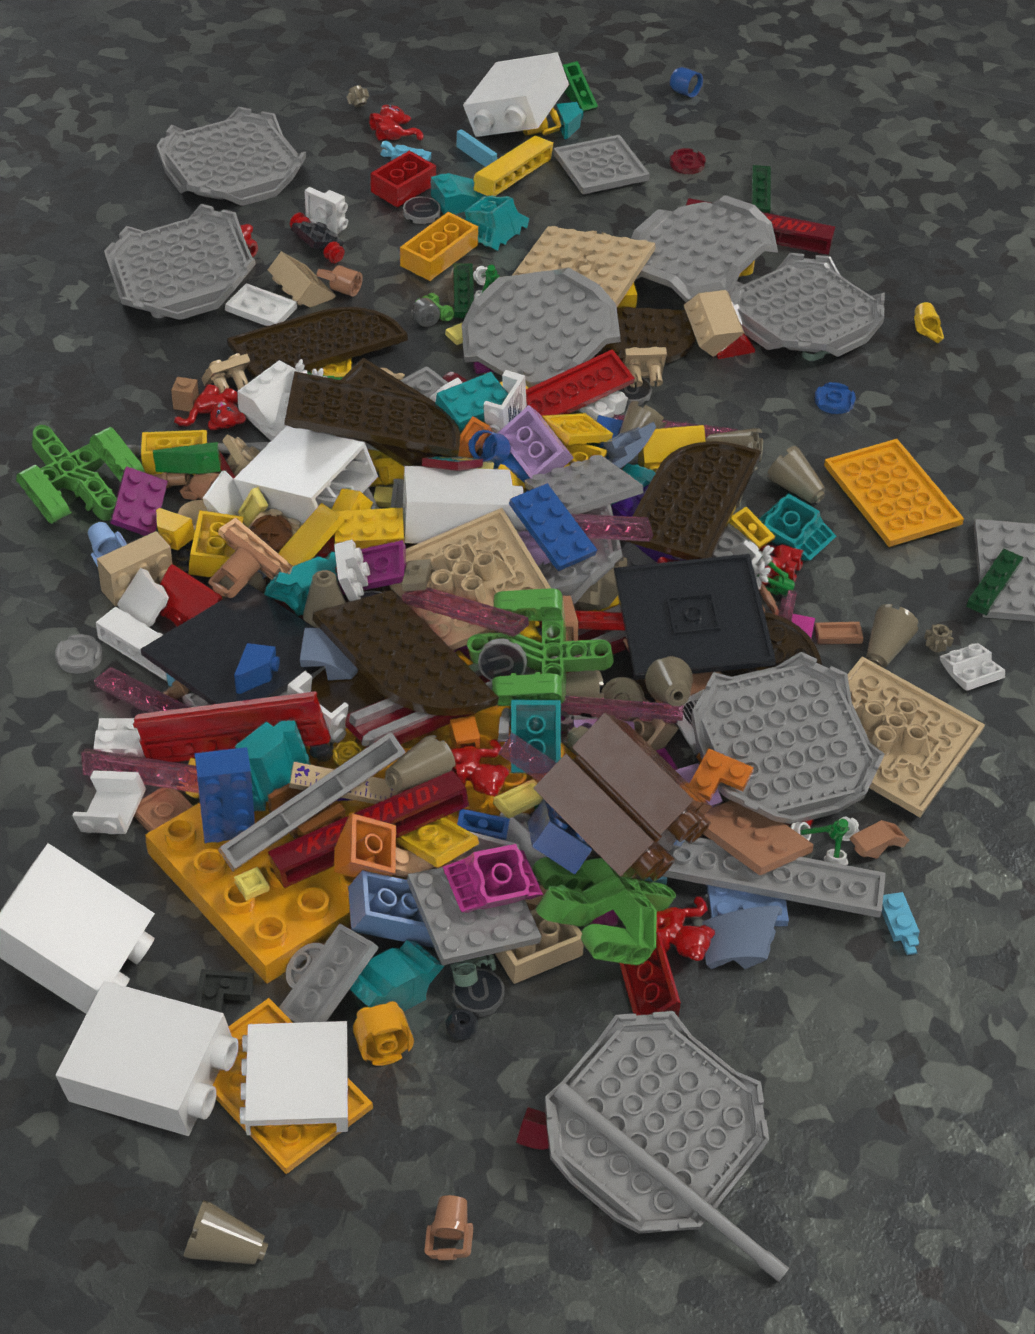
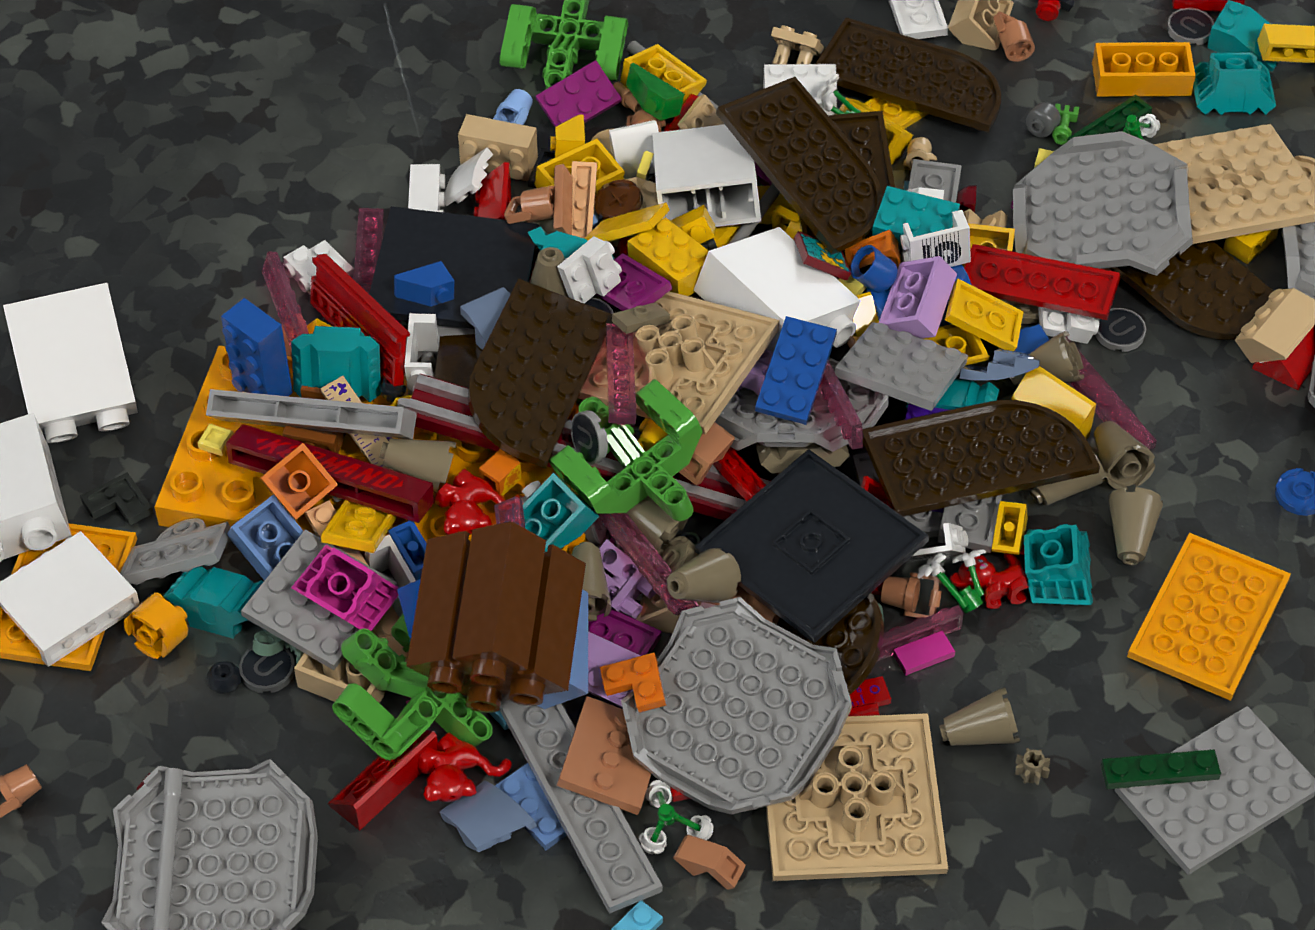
camera: 55 degrees right, 5 degrees up
light grey tile [55,634,103,674] -> none
white panel [72,771,146,834] -> none
medium nougat brick [171,377,199,412] -> none
red animal [174,384,246,431] -> none
tan plate [623,347,667,387] -> none
nougat tile [814,622,863,645] -> none
white slope [940,643,1005,691] -> none

